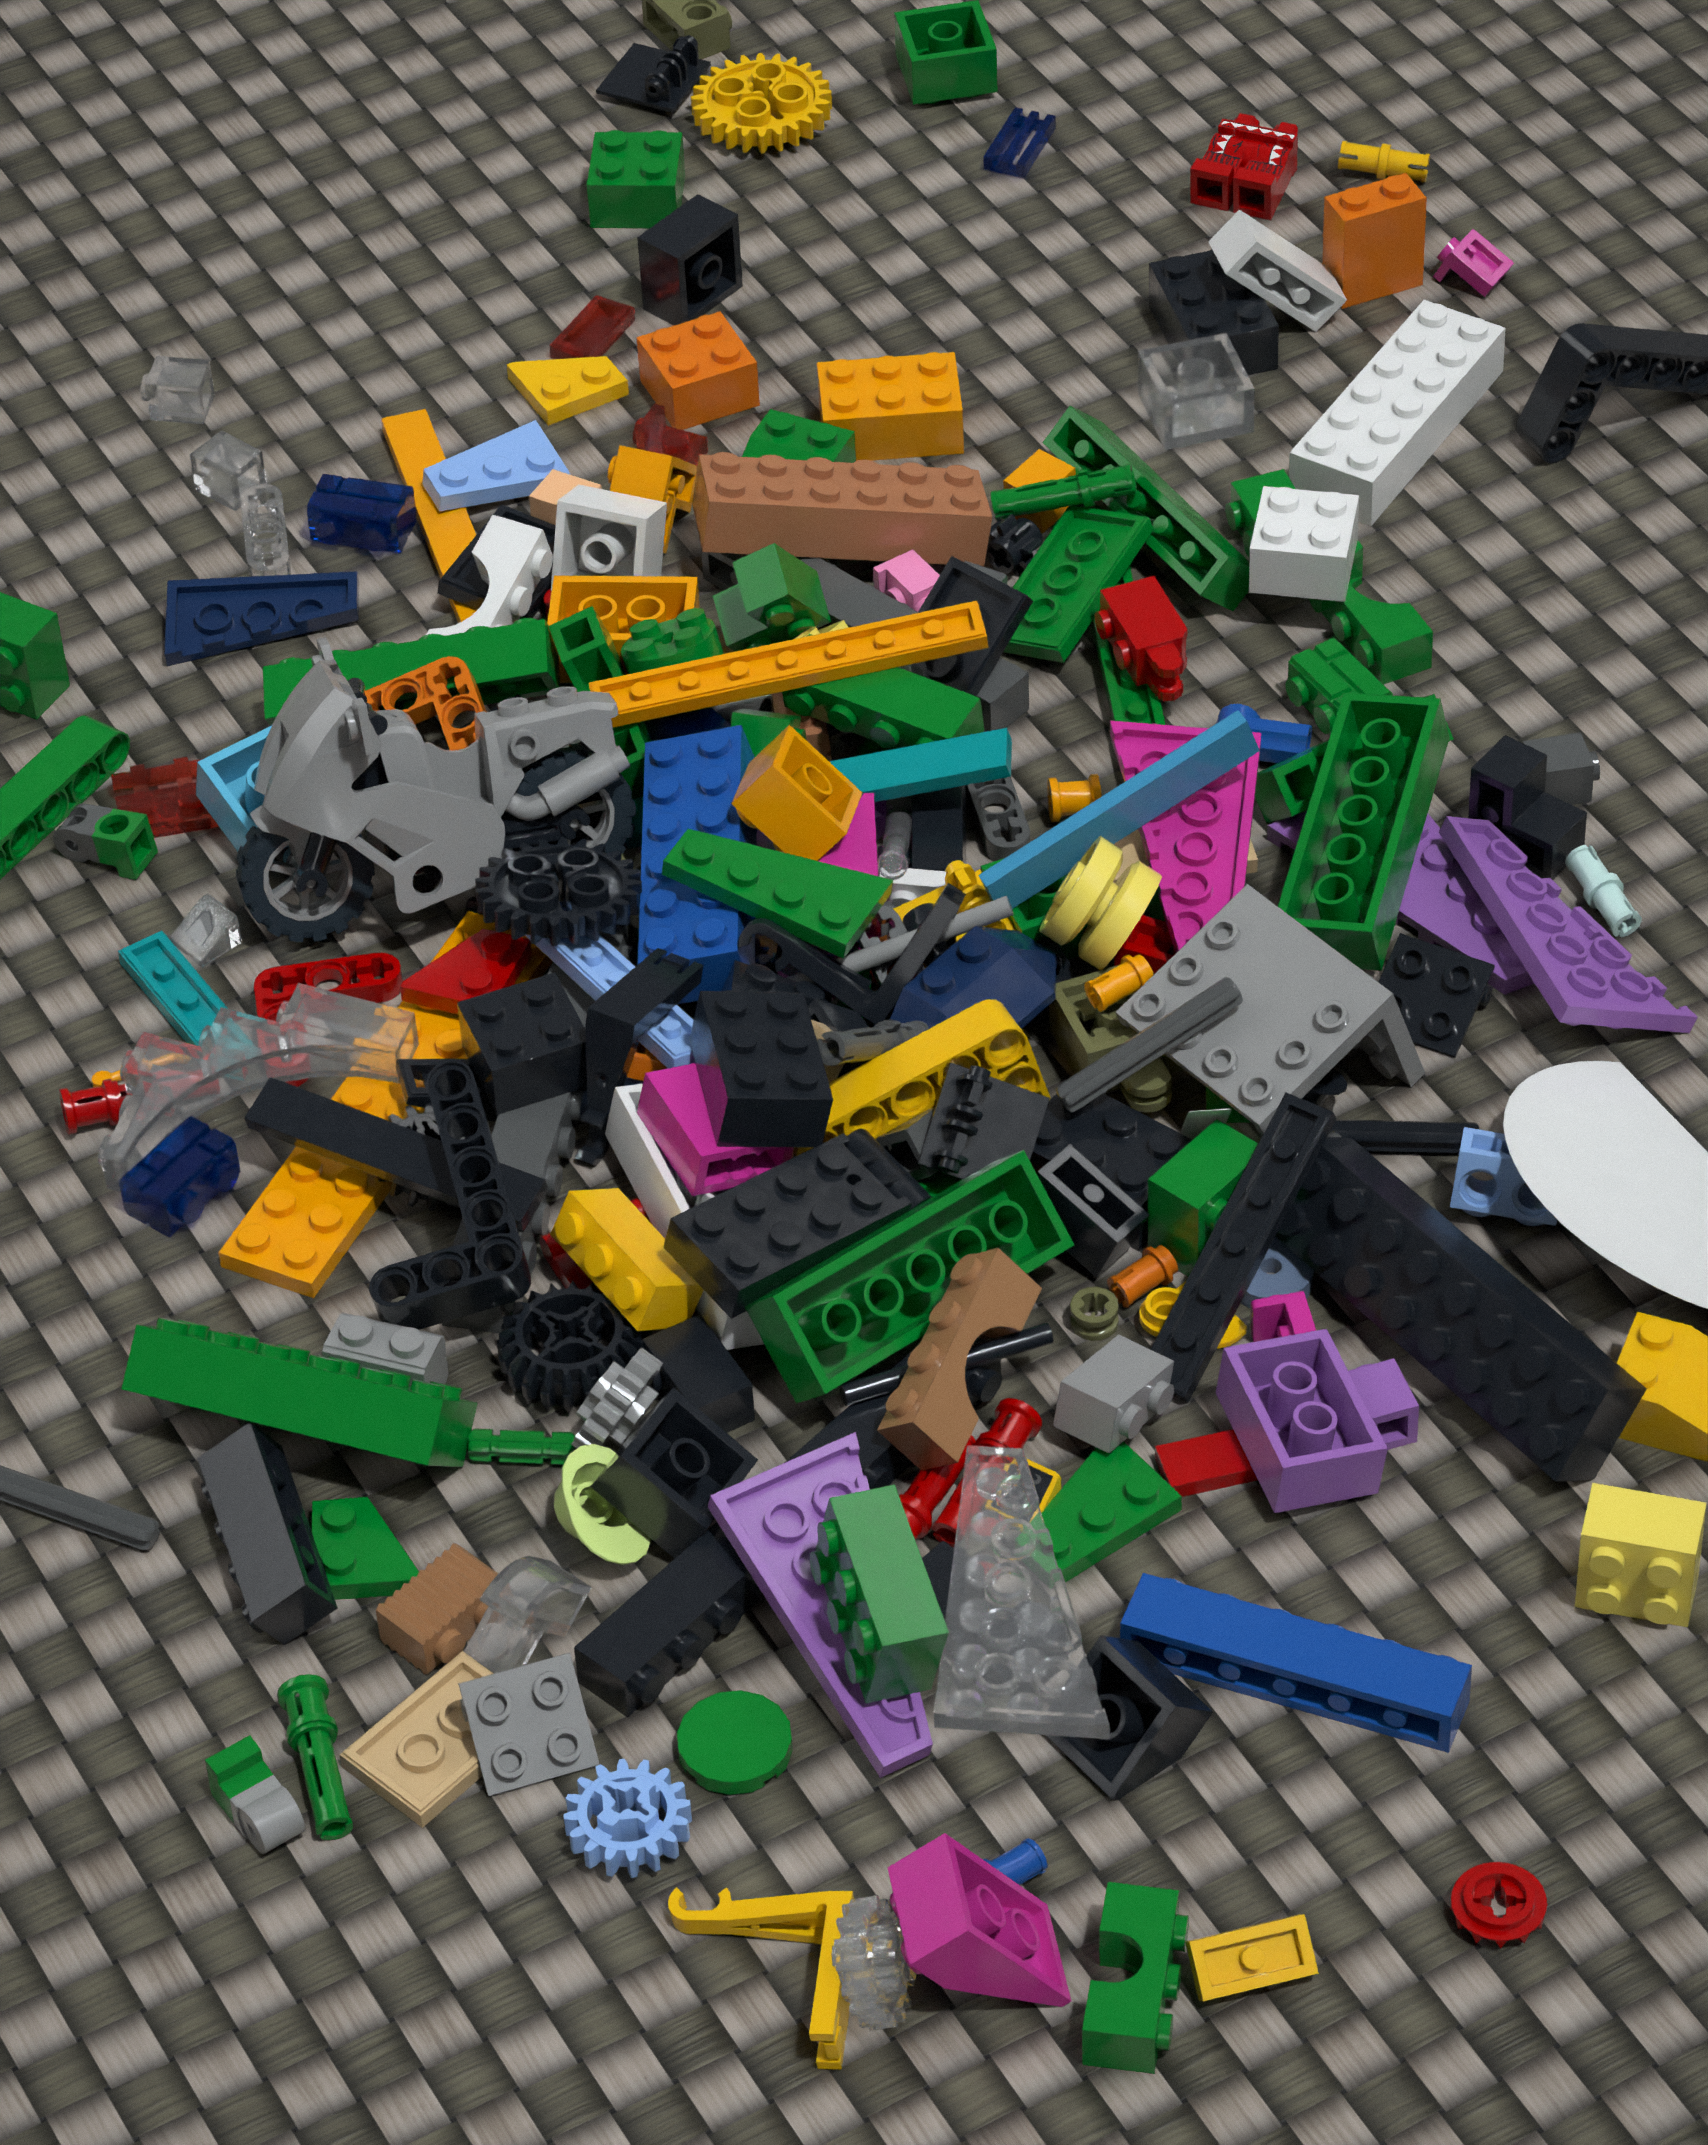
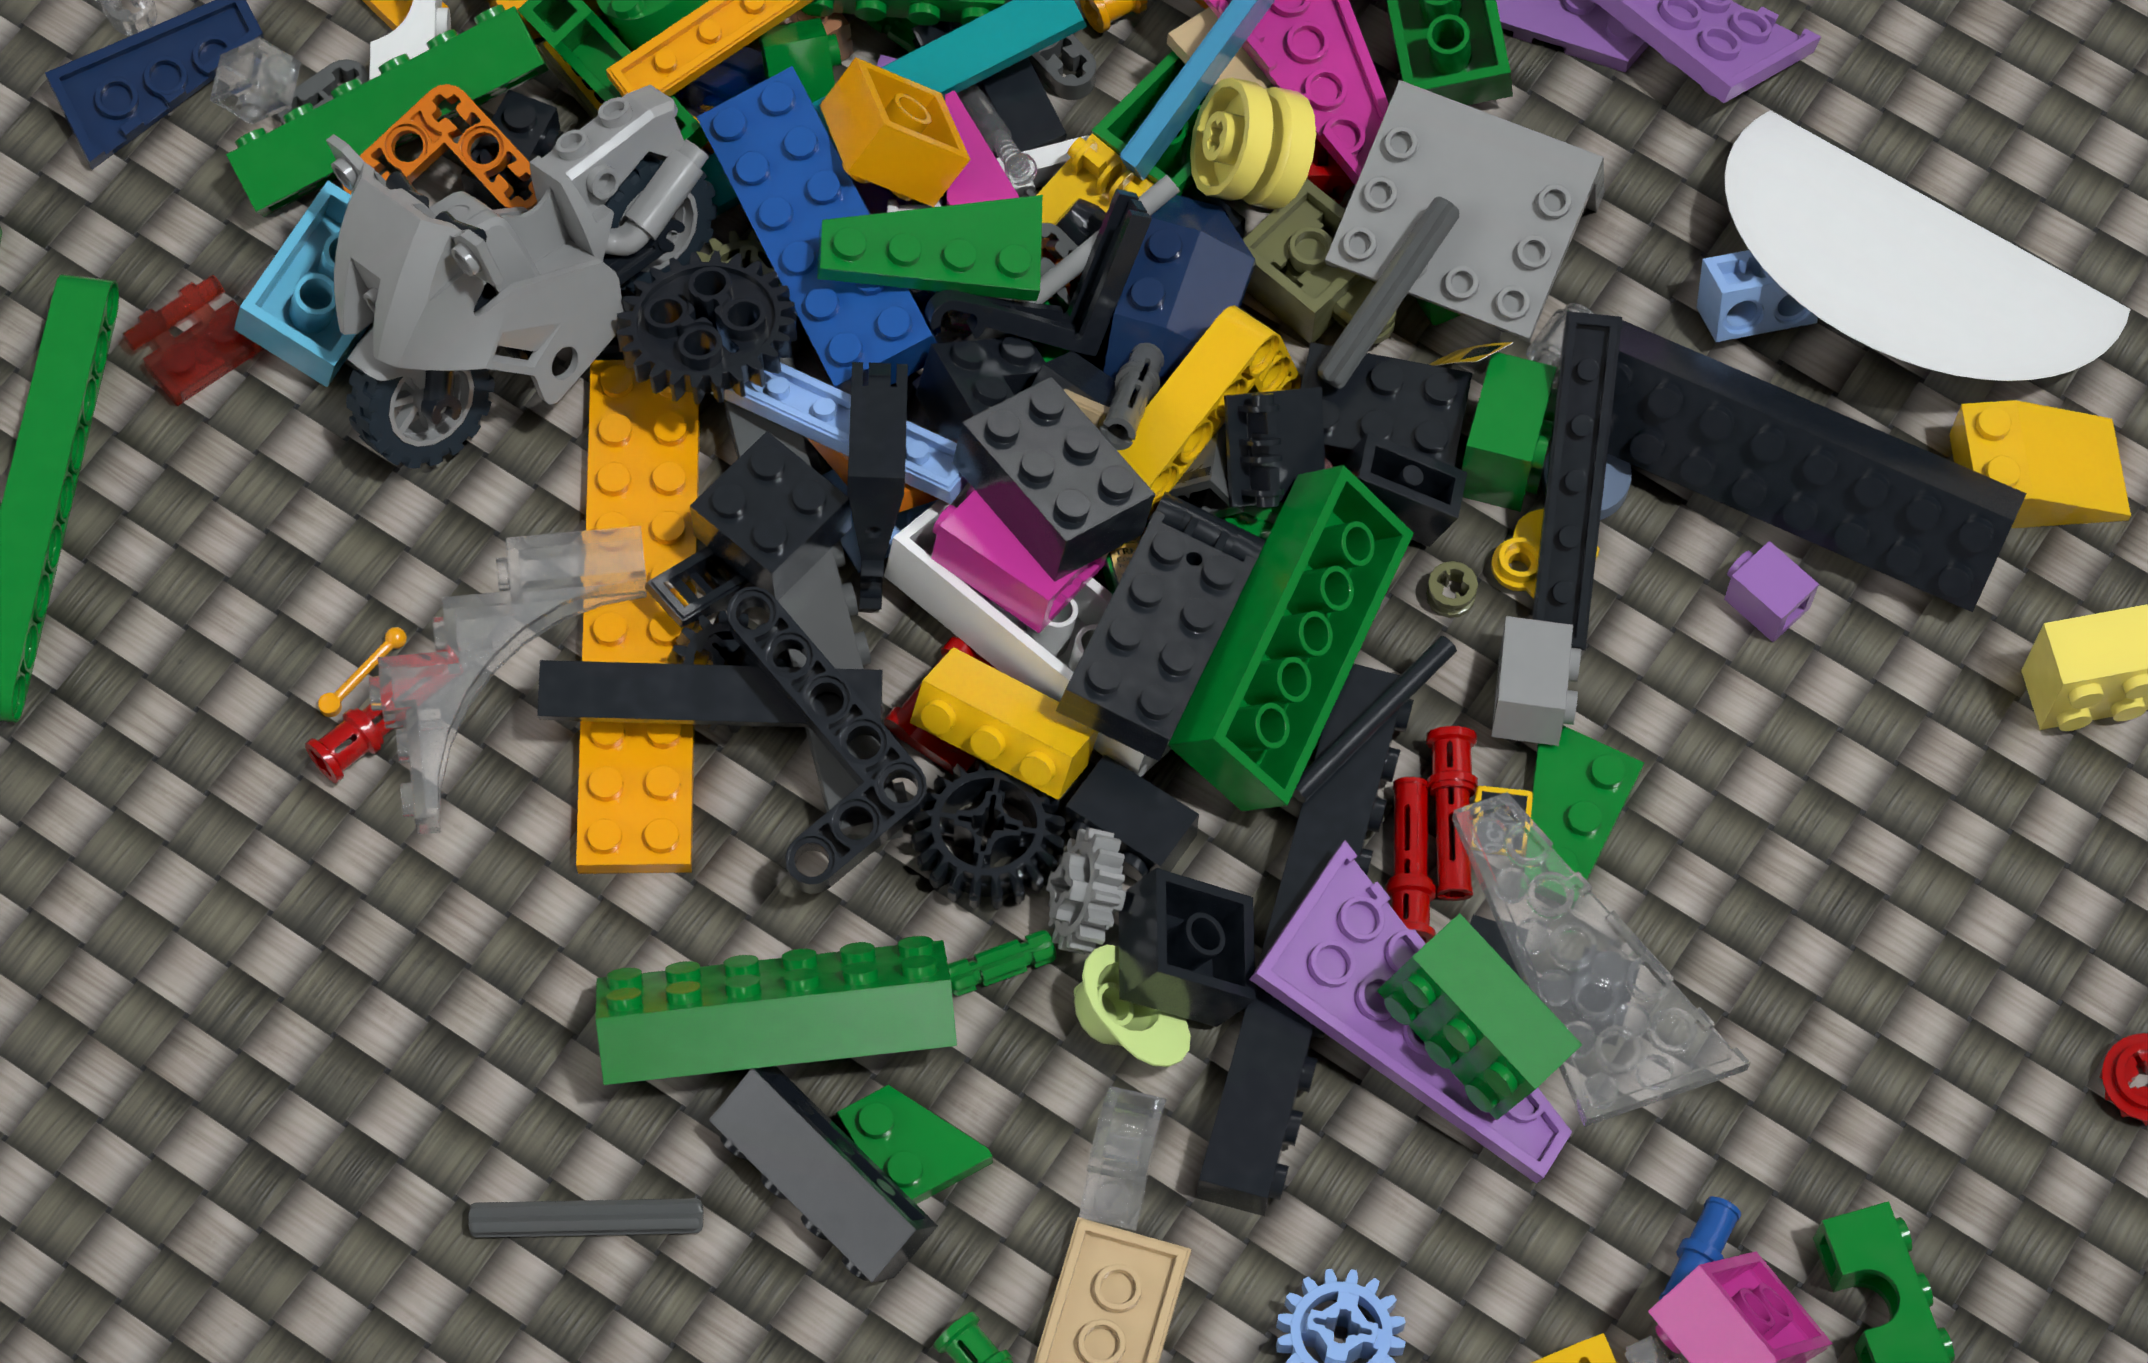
camera: 30 degrees left, 20 degrees up
green leg [53,804,158,880] -> none
teal tile [118,930,263,1081] -> none
clear blue brick [119,1115,241,1237] -> none
clear slope [170,893,242,968] -> none
red beam [254,953,403,1087] -> none
light grey brick [322,1312,449,1386] -> none
medium nougat brick [376,1543,508,1675] -> none
red wing [400,928,532,1014] -> none
light grey hinge [458,1652,600,1796] -> none
green tile [677,1690,793,1795] -> none
medium nougat arch [877,1248,1042,1470] -> none
black slope [1038,1635,1213,1800] -> none
light orange pin [1084,954,1154,1012] -> none
orange pin [1107,1245,1178,1308] -> none
blue brick [1120,1573,1472,1753] -> none
red tile [1155,1429,1258,1497] -> none
yellow plate [1185,1914,1319,2001] -> none
medium lavender brick [1216,1329,1388,1513] -> none
dark pink bracket [1250,1291,1316,1342] -> none
black axle [1327,1119,1480,1154] -> none
black hinge [1379,933,1495,1058] -> none
none -> clear brick [210,37,301,125]

